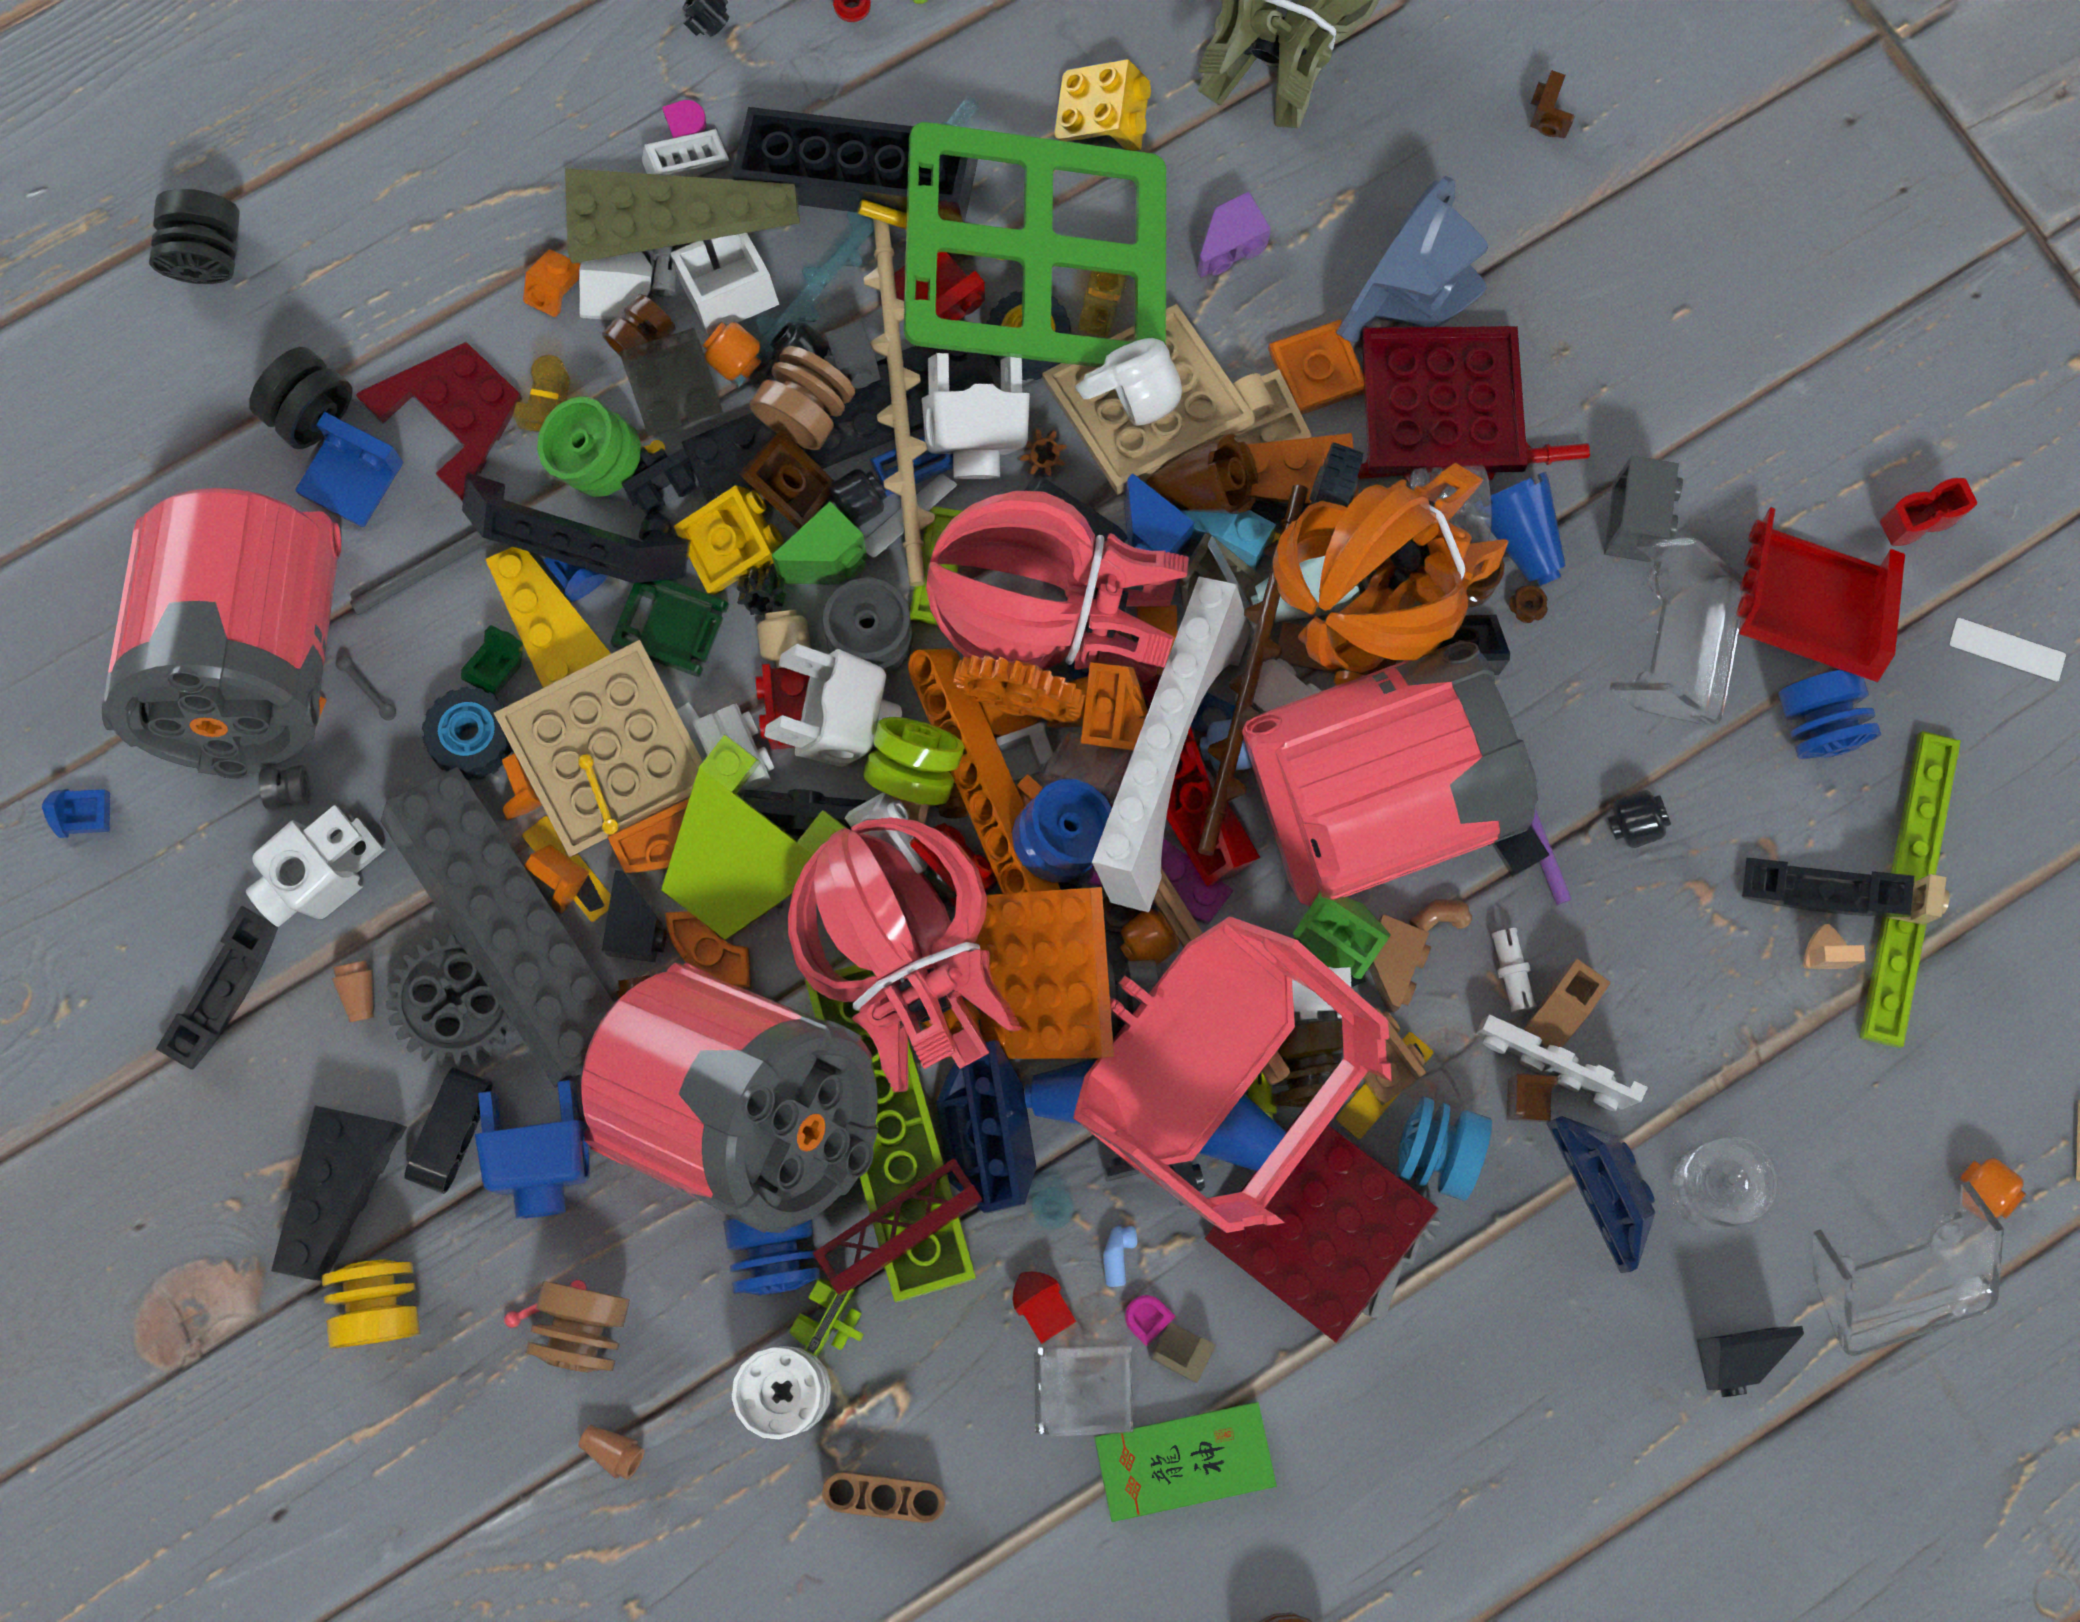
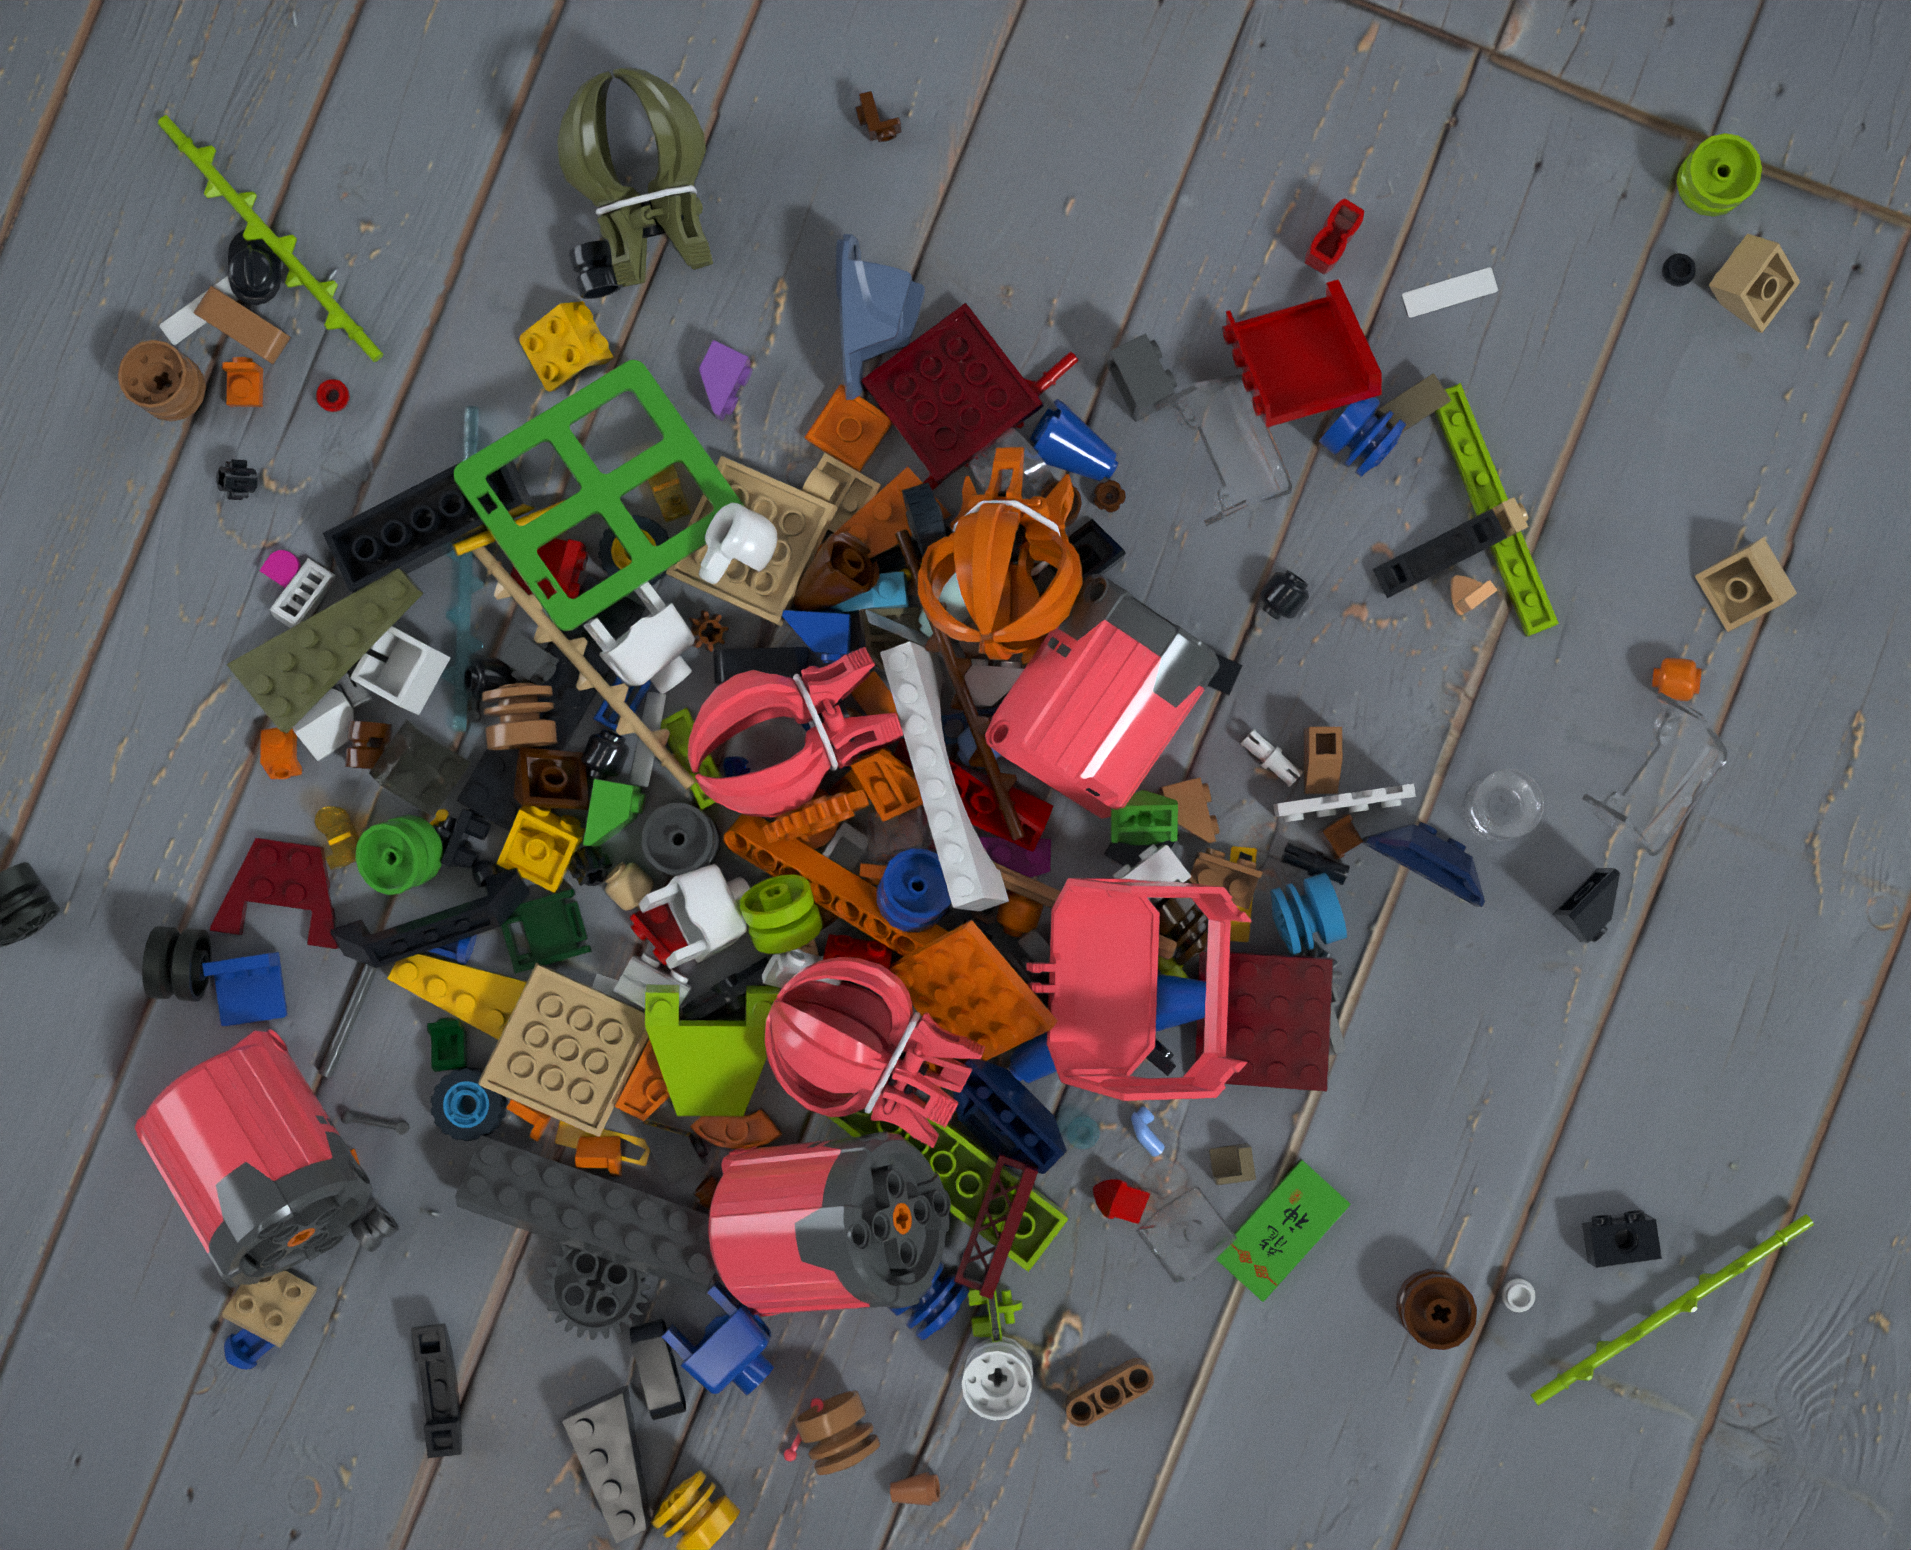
camera: 30 degrees left, 10 degrees up
white piece [246,805,386,927] -> none
nougat cone [331,960,374,1022] -> none
yellow hinge [578,754,619,835] -> none
orange head [702,322,762,381] -> none
dark pink tile [1125,1295,1176,1346] -> none
medium nougat arm [1409,899,1472,932] -> none
medium lavender bar [1530,808,1572,905] -> none
none -> tan plate [222,1271,317,1348]
none -> black wheel [569,240,622,299]
none -> black pin [1280,843,1350,885]
none -> dark tan slope [1375,373,1451,433]

